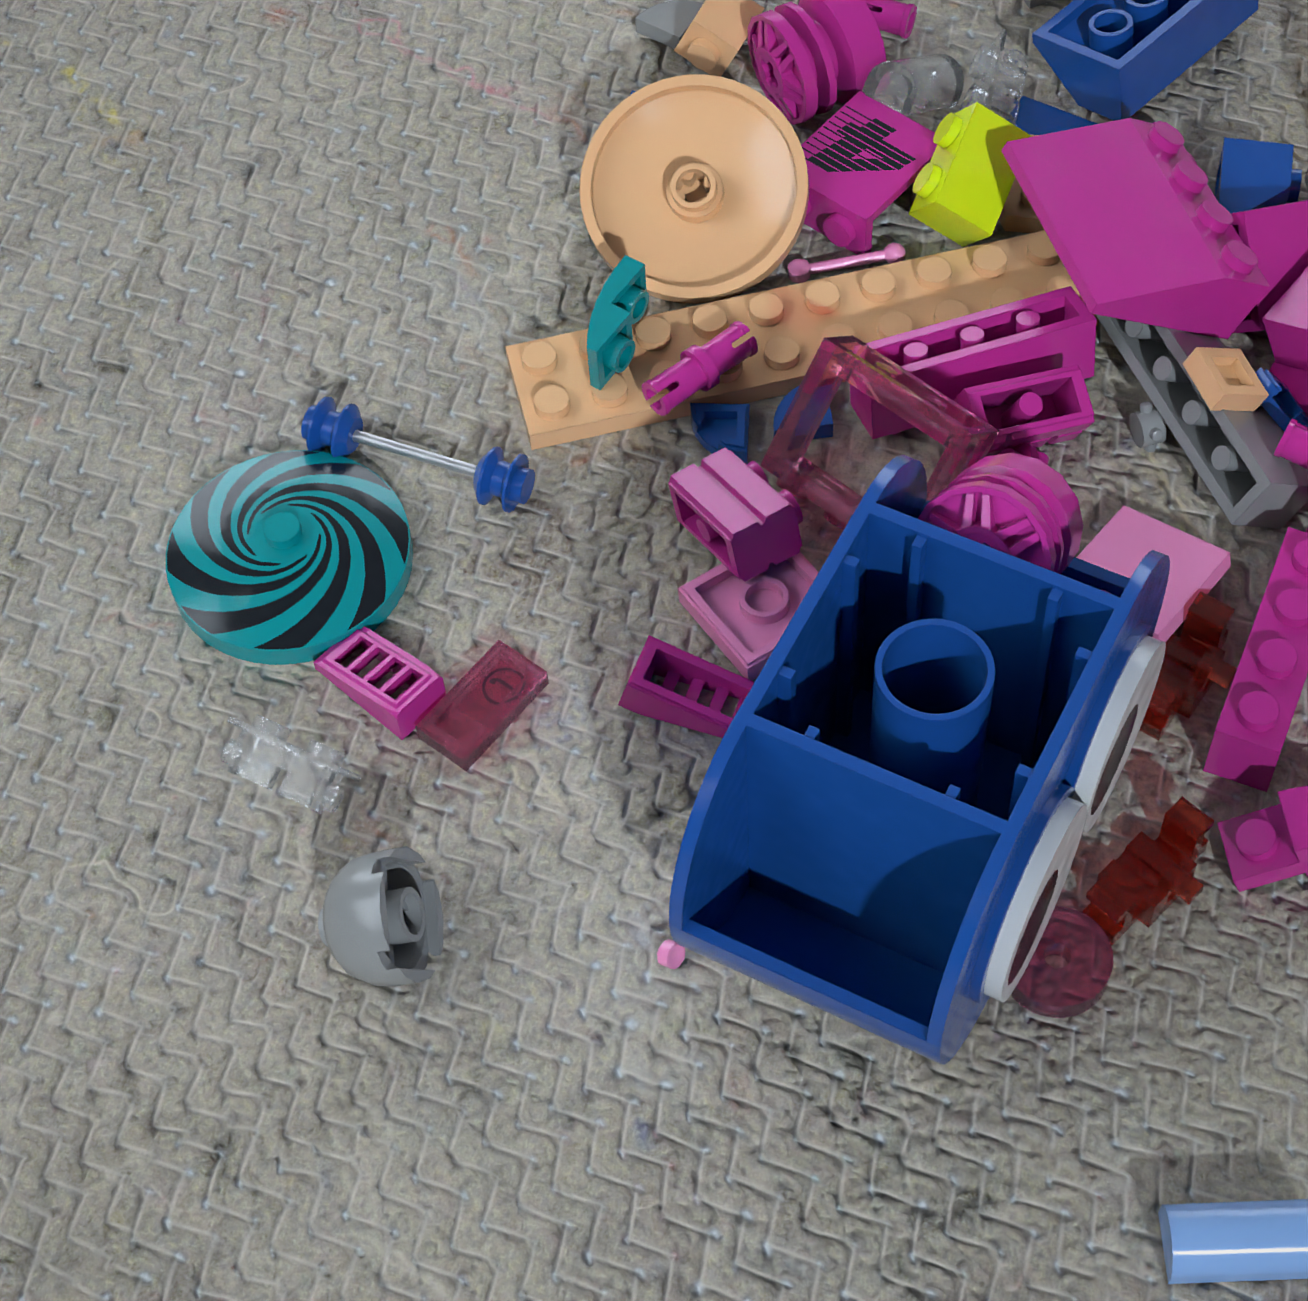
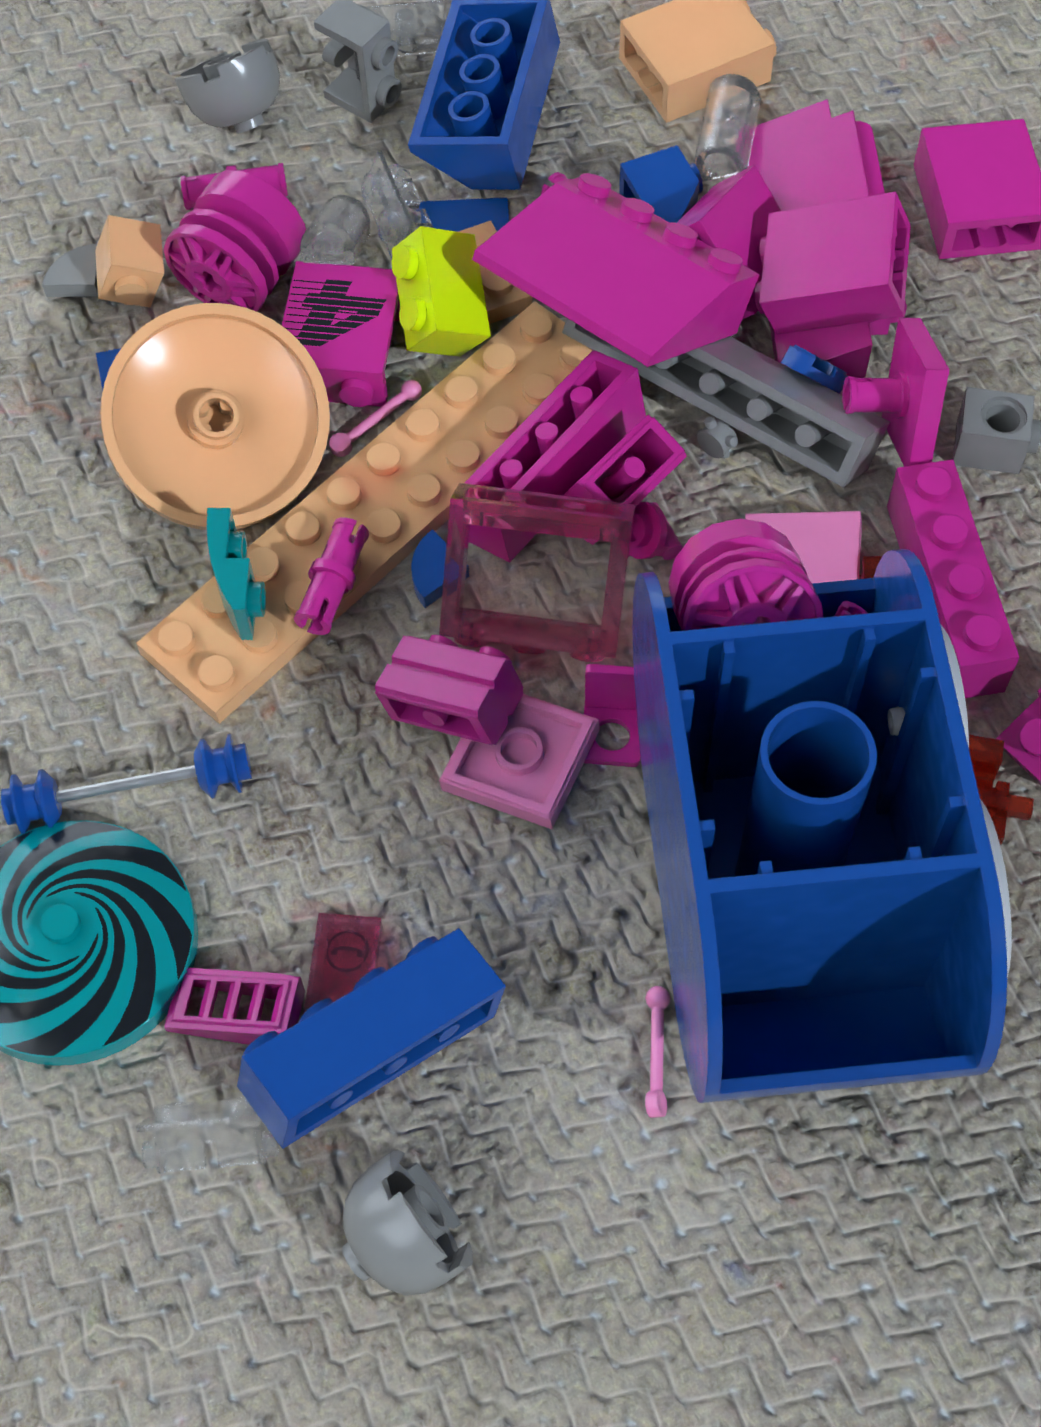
camera: 35 degrees left, 5 degrees up
dark pink slope [618,635,754,738] -> none
blue tile [690,403,750,464] -> none
light nougat tile [1182,347,1269,411] -> none
none -> blue brick [237,928,506,1149]

